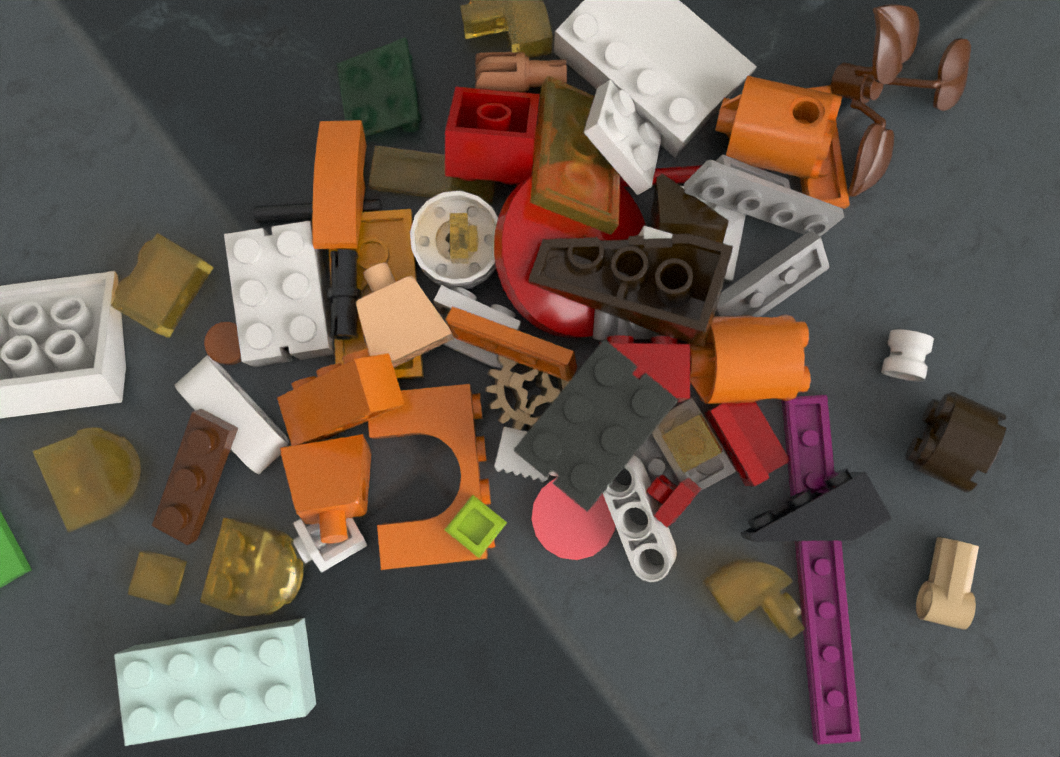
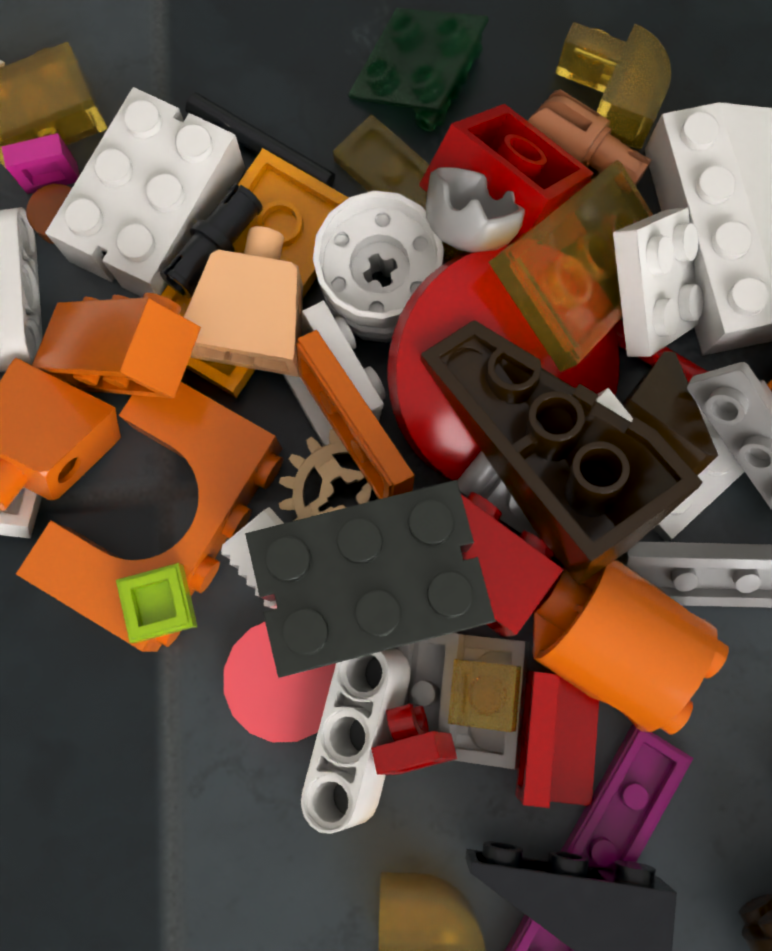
camera: 45 degrees right, 5 degrees down
orange slope [312,120,367,249] -> none
clear yellow plate [449,213,477,264] -> none
none -> dark pink tile [1,133,80,194]
none -> light grey hair [426,167,525,253]

